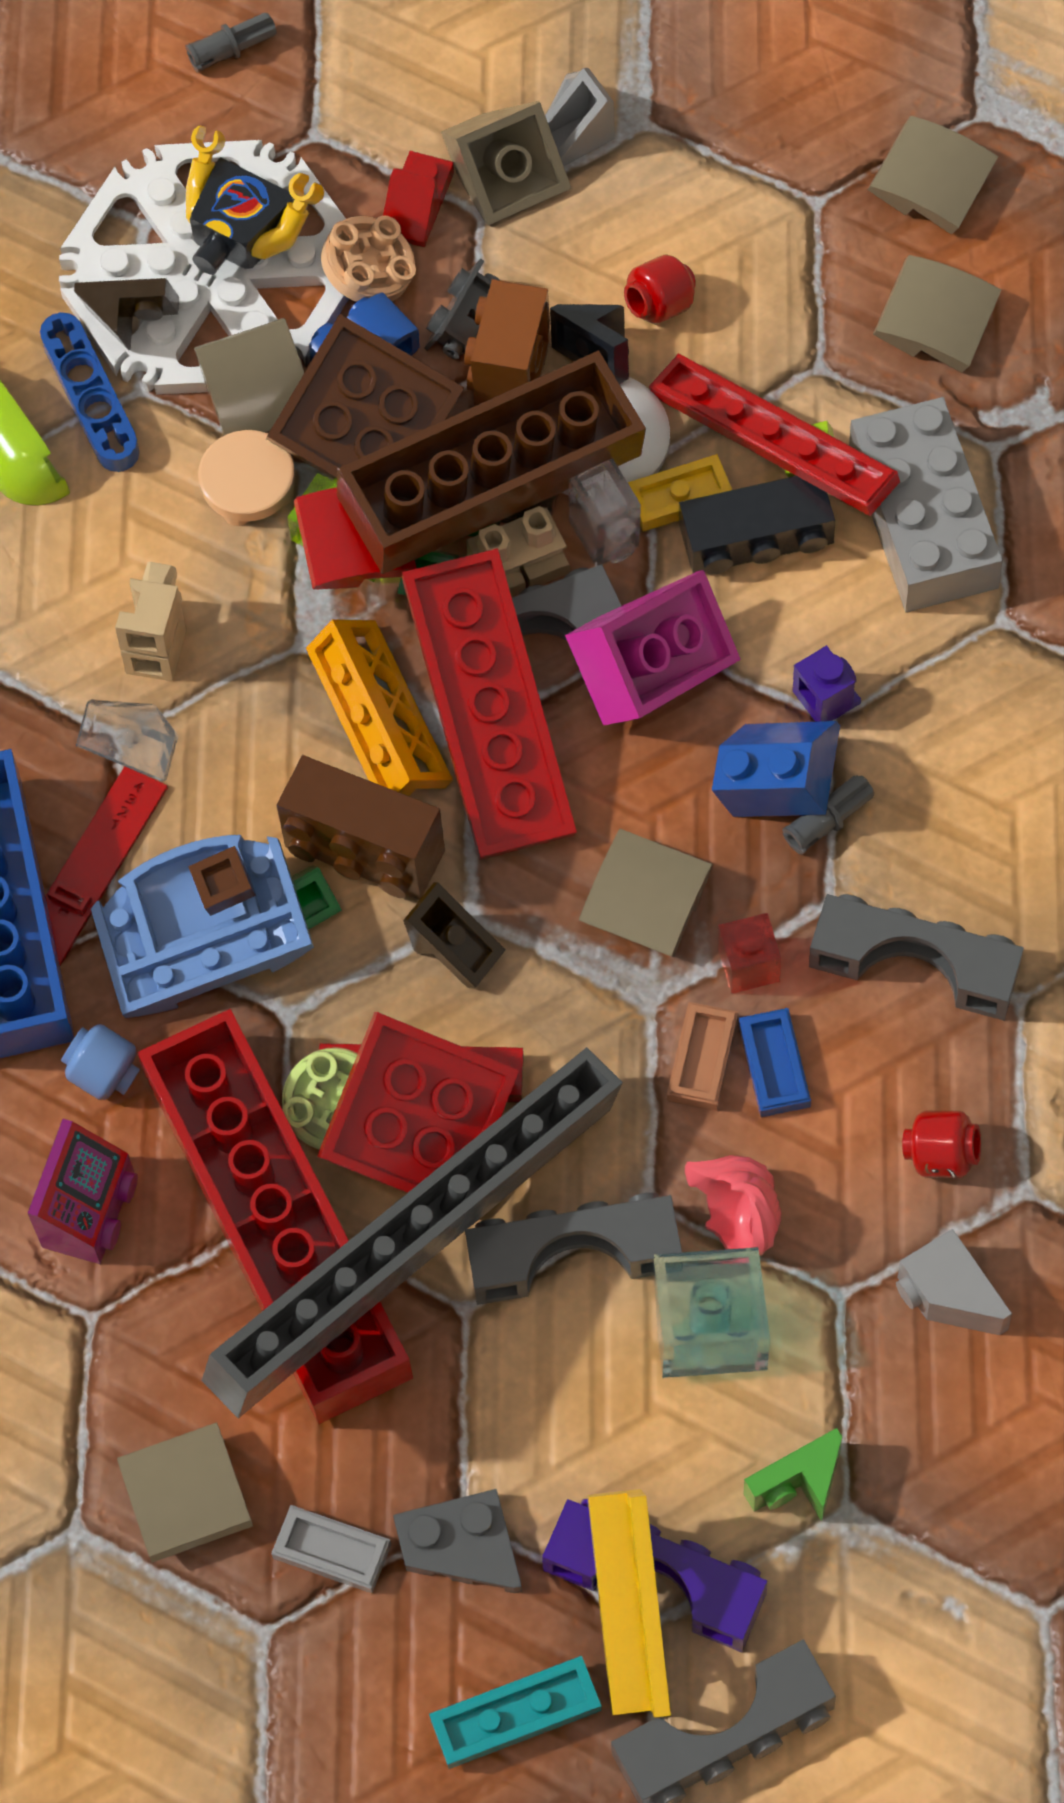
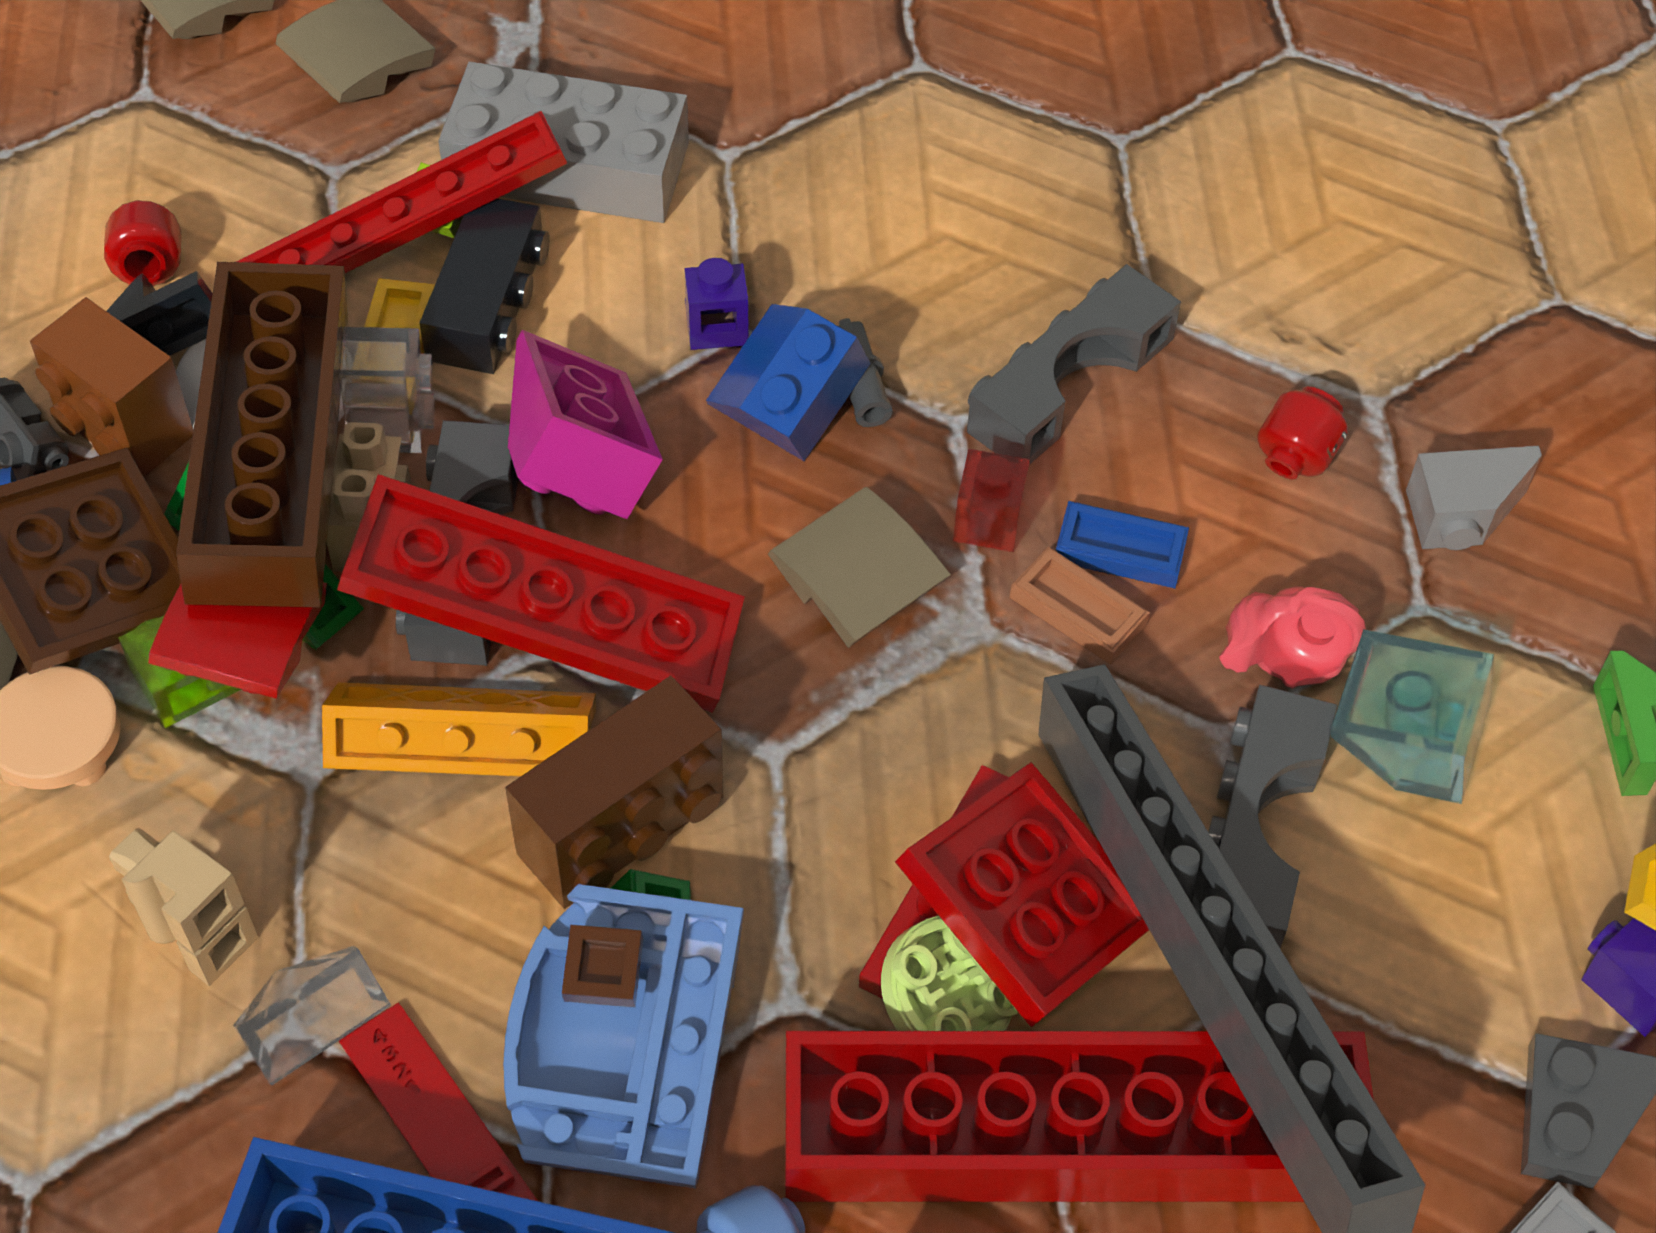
camera: 70 degrees left, 10 degrees down
dark brown slope [403,882,506,988] -> none

